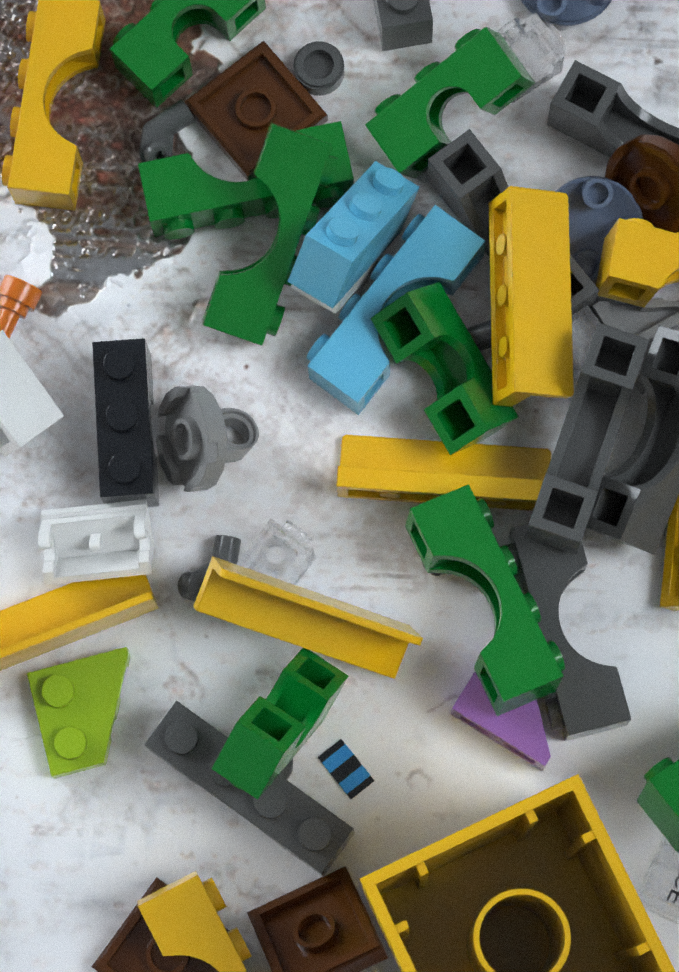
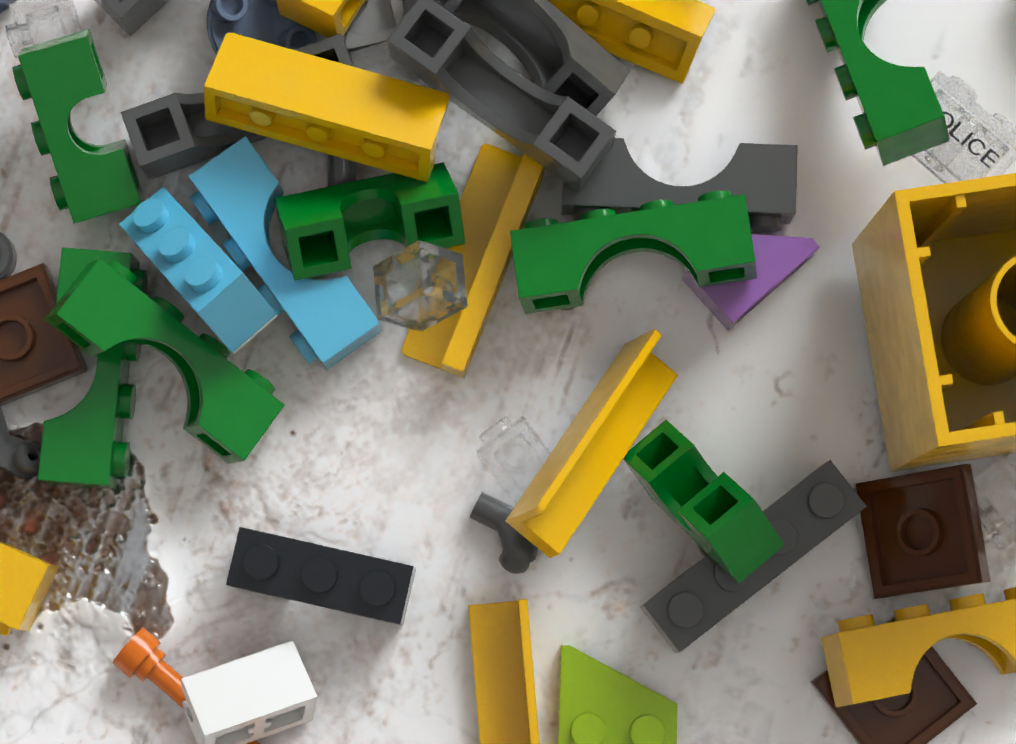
camera: 80 degrees left, 5 degrees up
white hinge [38,499,154,586] -> none
light grey tile [156,385,259,492] -> none
sticker [318,739,375,799] -> none
none -> clear brick [373,240,468,332]

